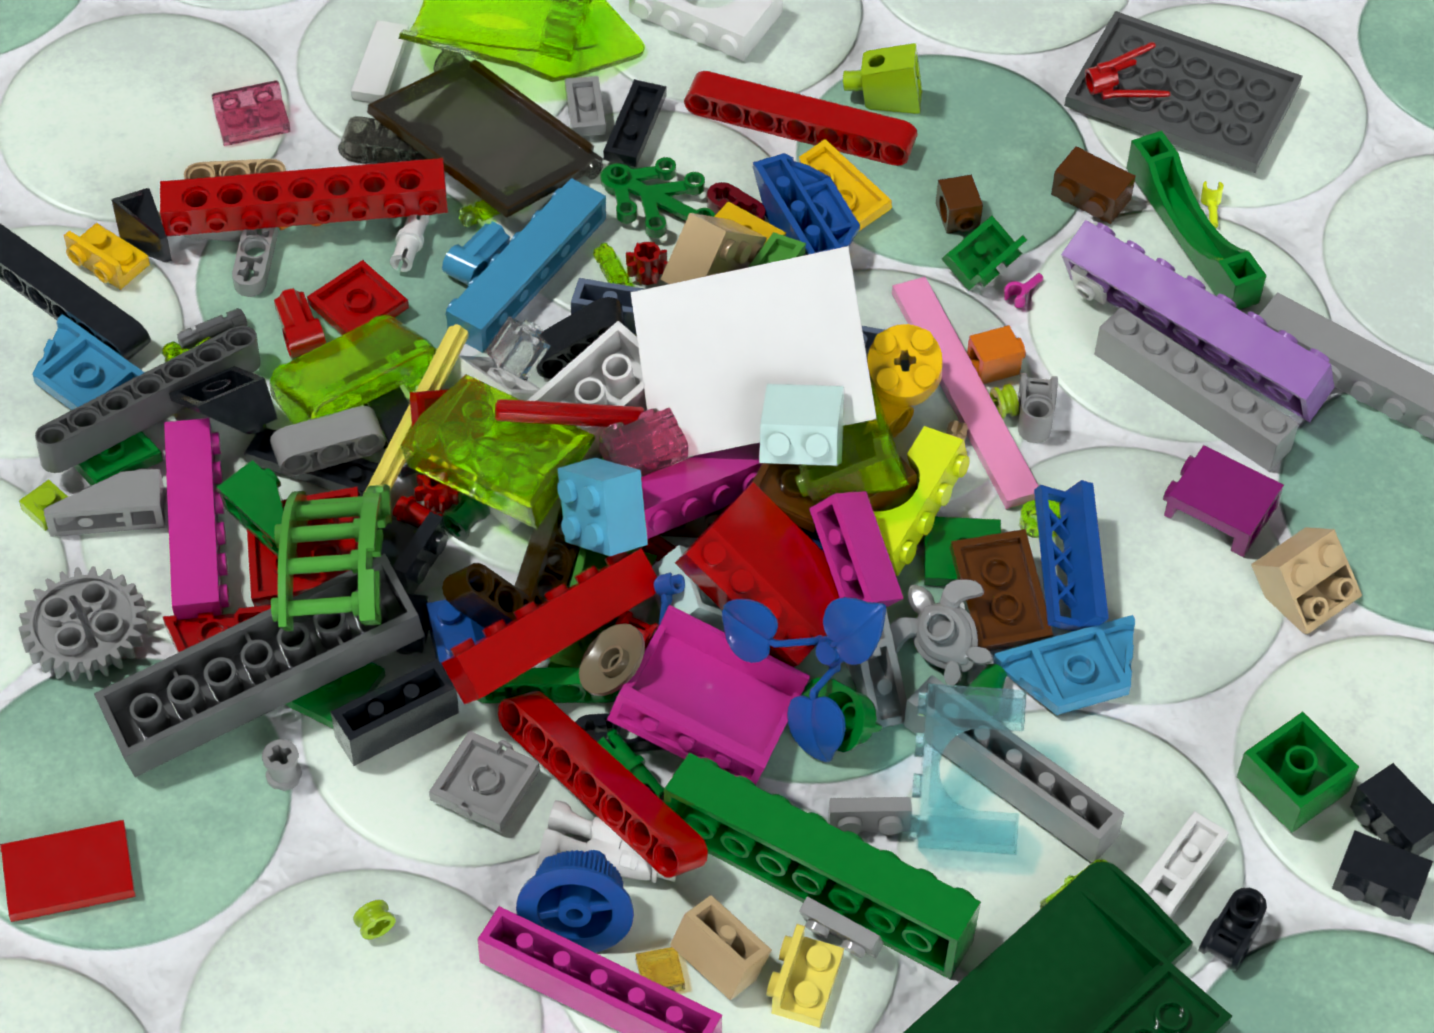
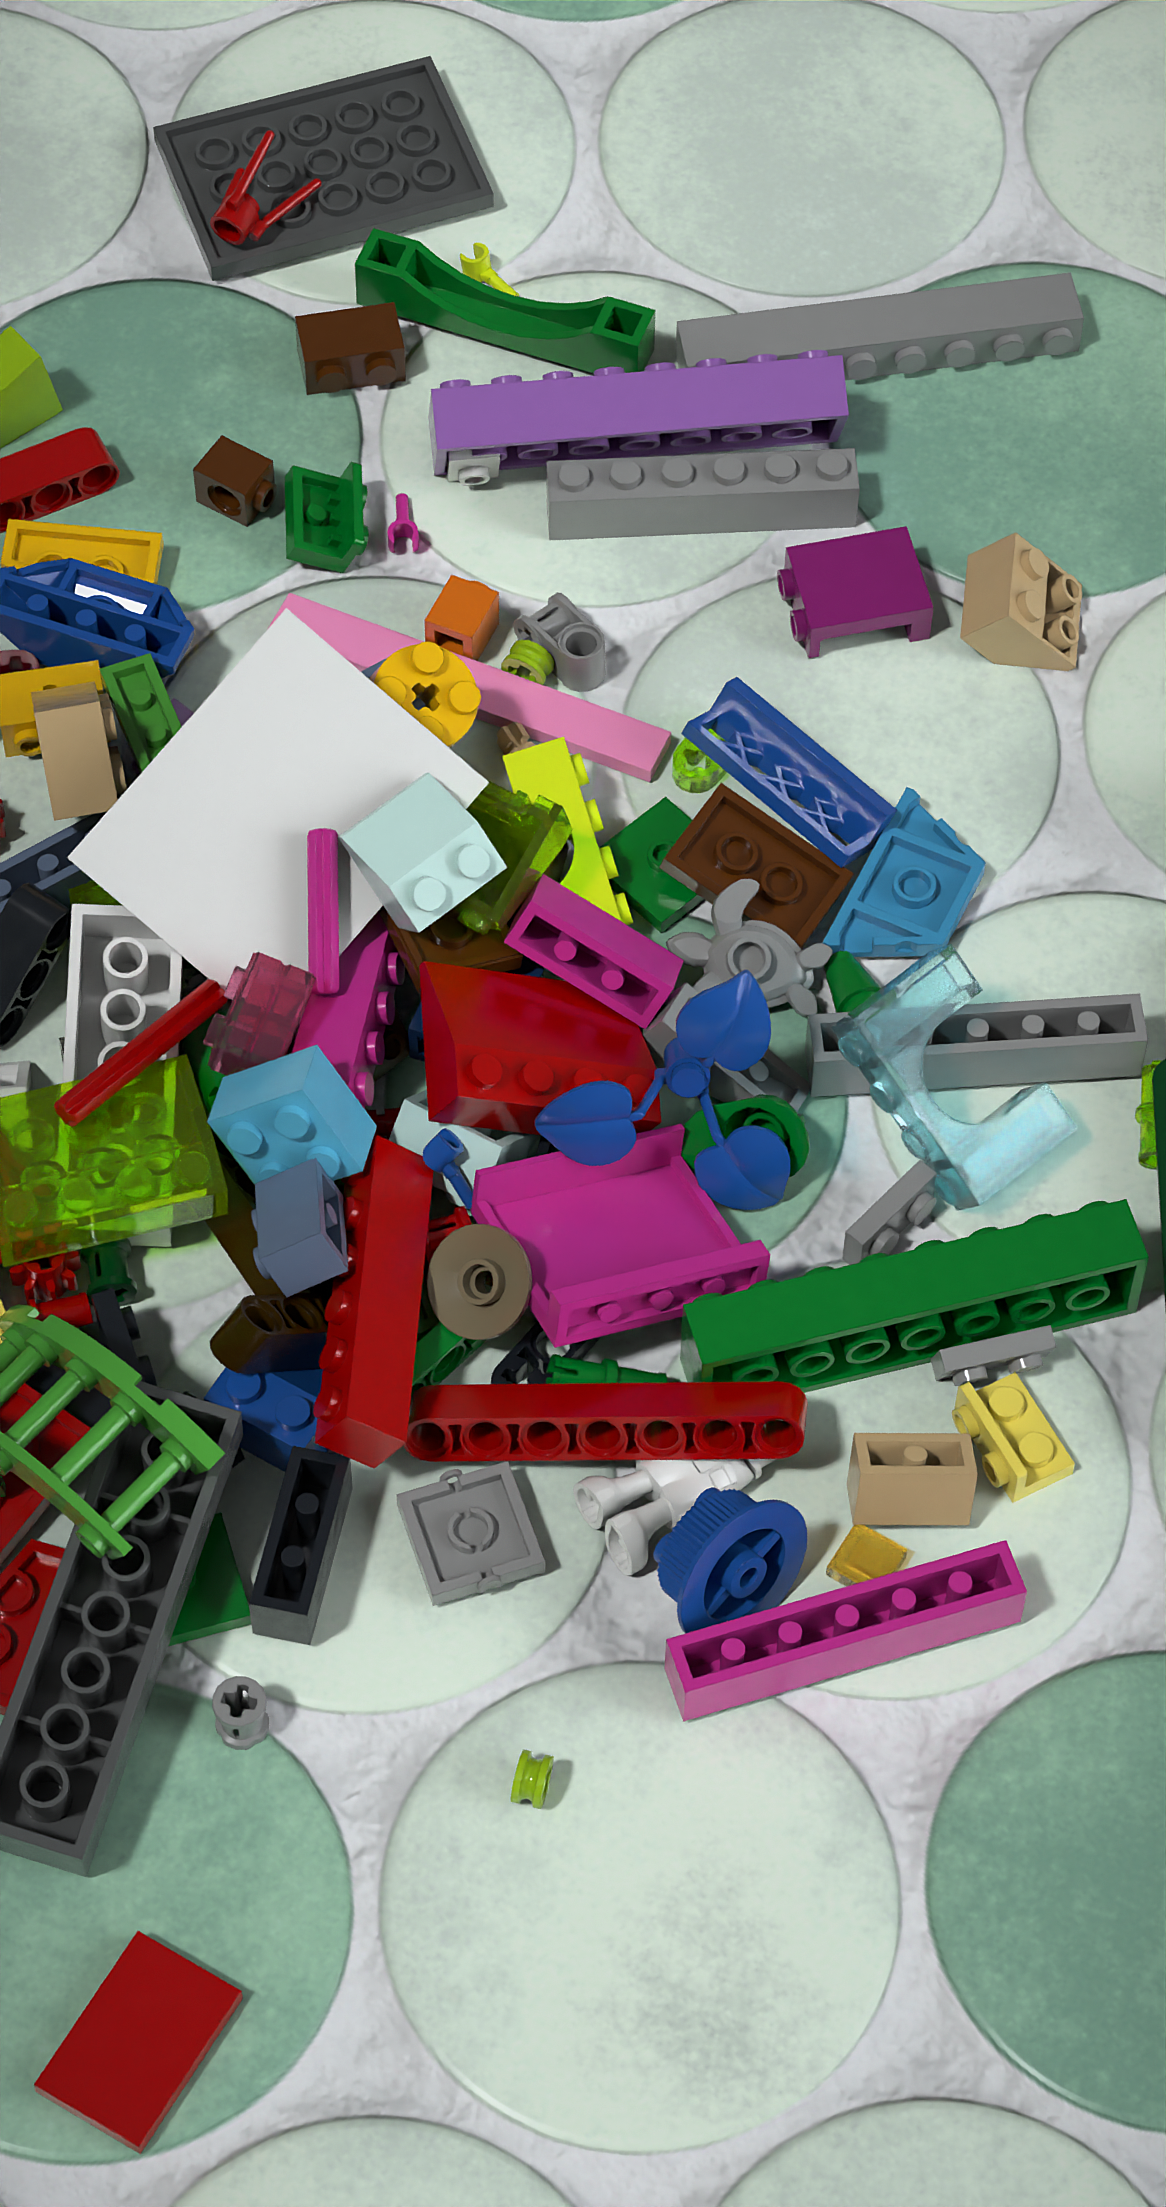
camera: 45 degrees left, 5 degrees up
none -> sand blue brick [251,1158,348,1297]
none -> dark pink axle [307,828,339,995]

